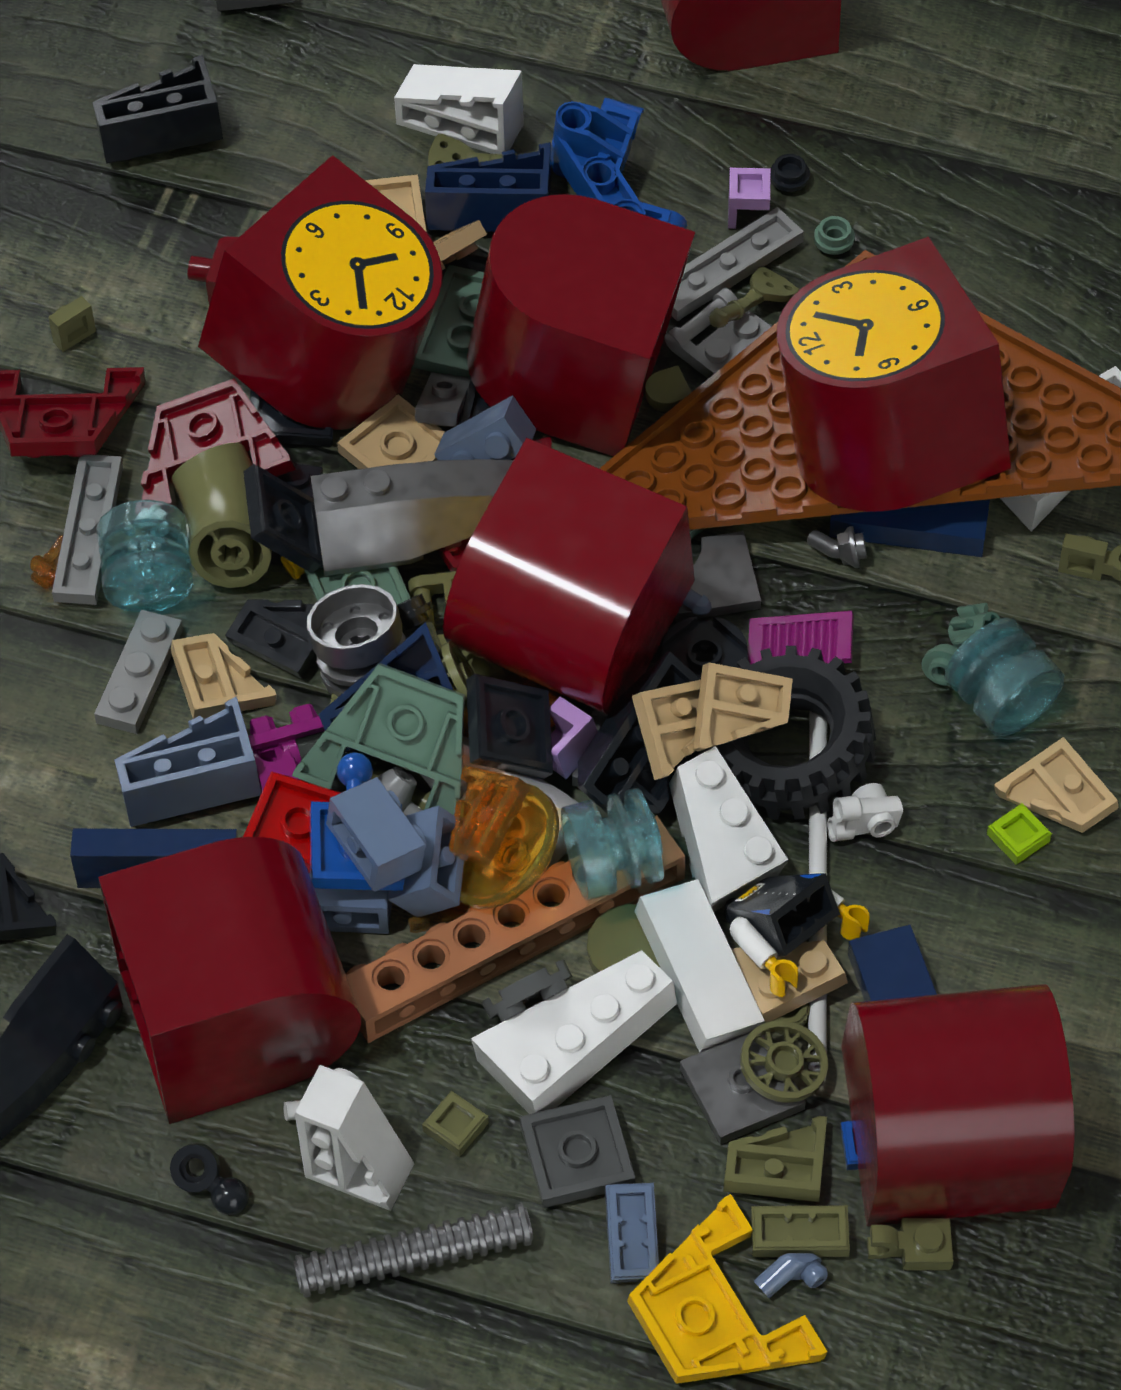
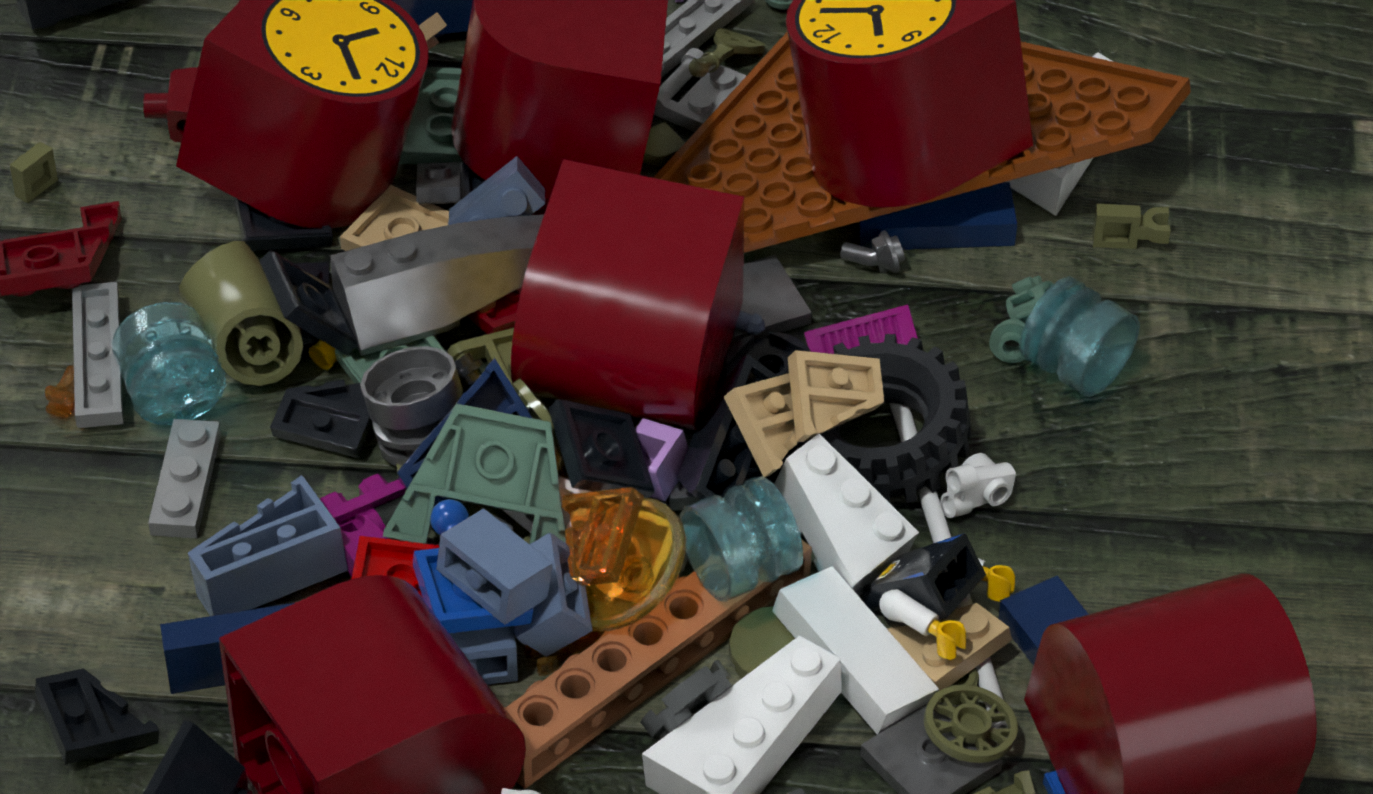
camera: 15 degrees left, 10 degrees down
wing [135,378,296,517] -> none
tan wing [170,633,277,719] -> none
lime tile [987,803,1052,865] -> none
tan wing [994,737,1119,833] -> none

